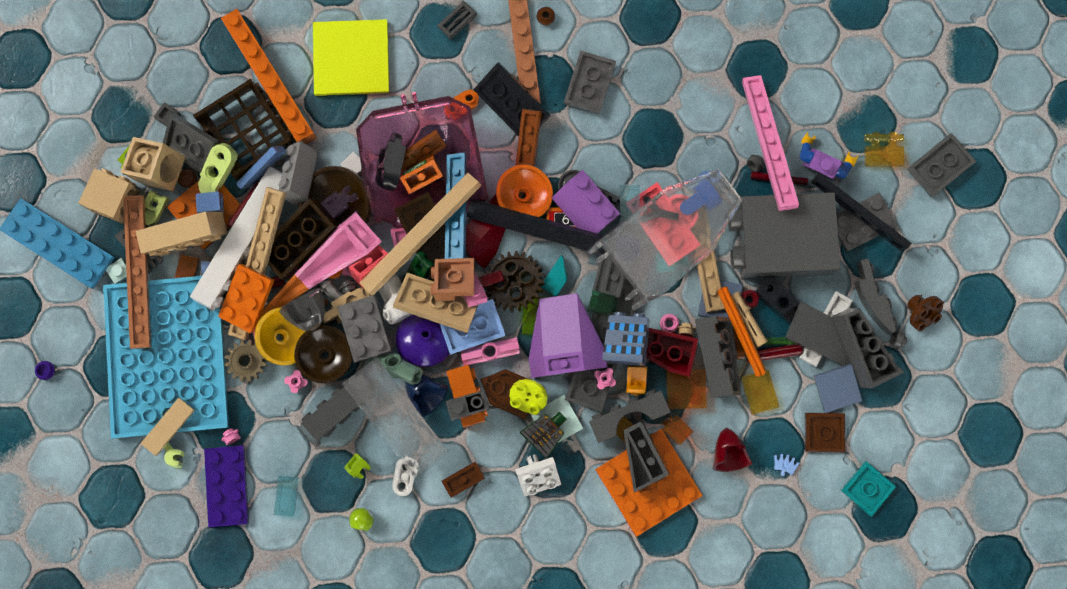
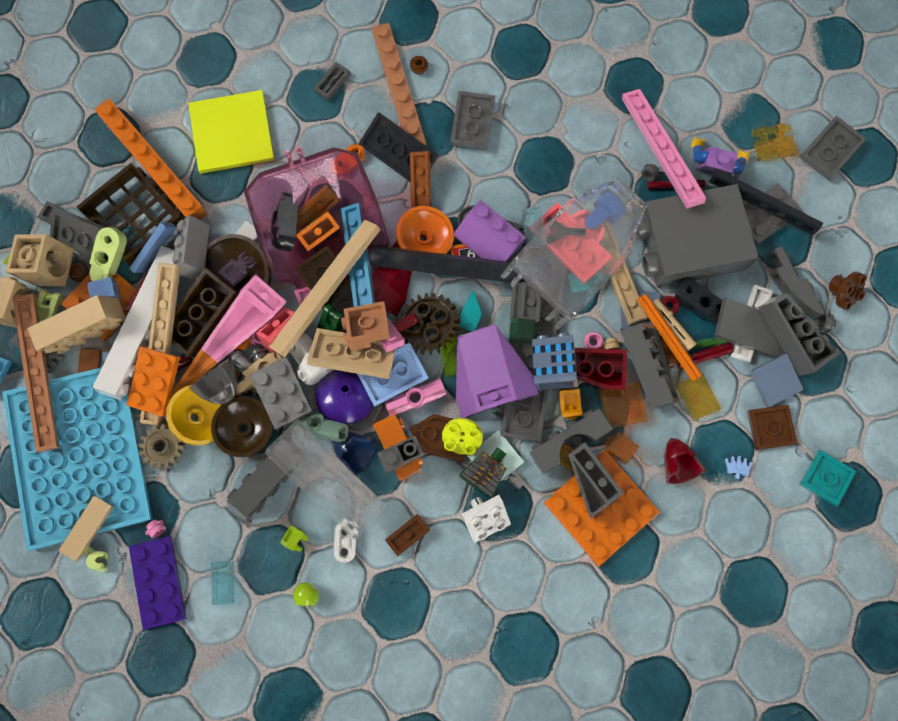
camera: 10 degrees left, 5 degrees down
light aqua plate [106,258,127,284] -> none
bright pink plate [284,370,308,393] -> none
bright pink plate [594,368,616,389] -> none

